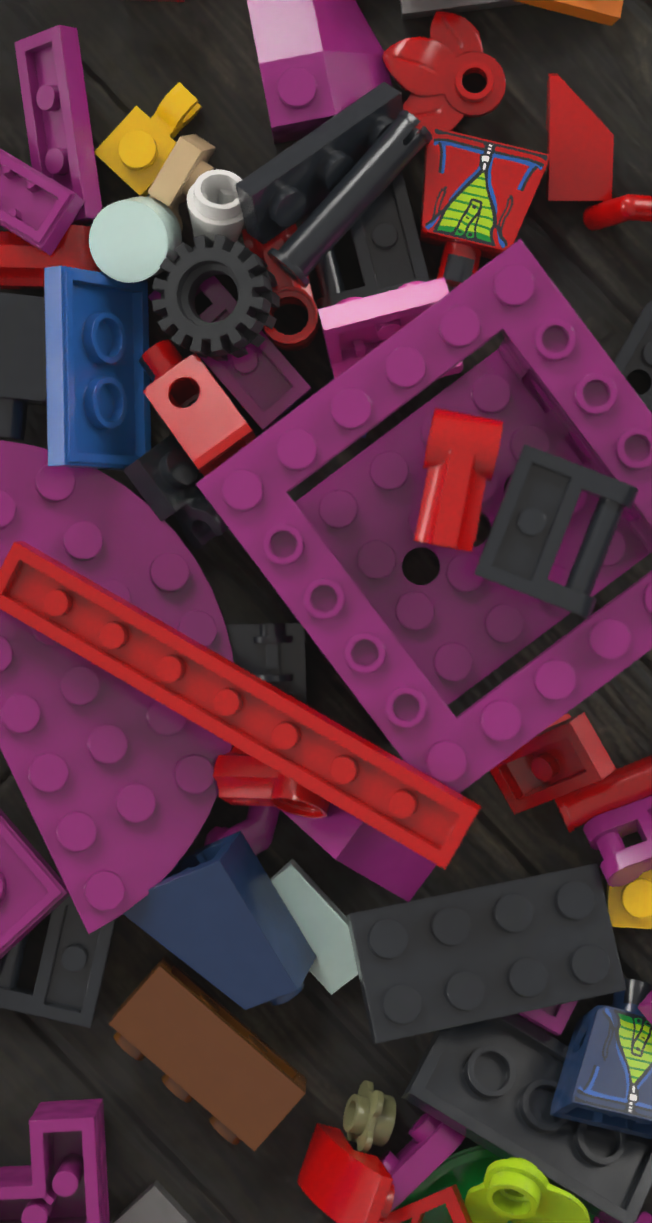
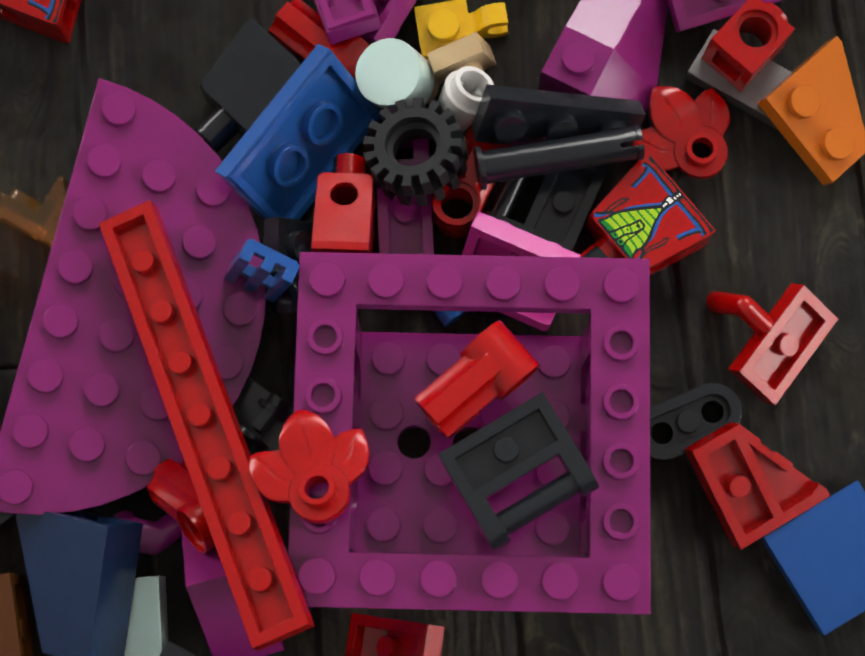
camera: 40 degrees right, 10 degrees down
red slope [546,73,614,201] -> none
none -> blue tile [223,239,300,303]
none -> red plate [249,409,370,524]

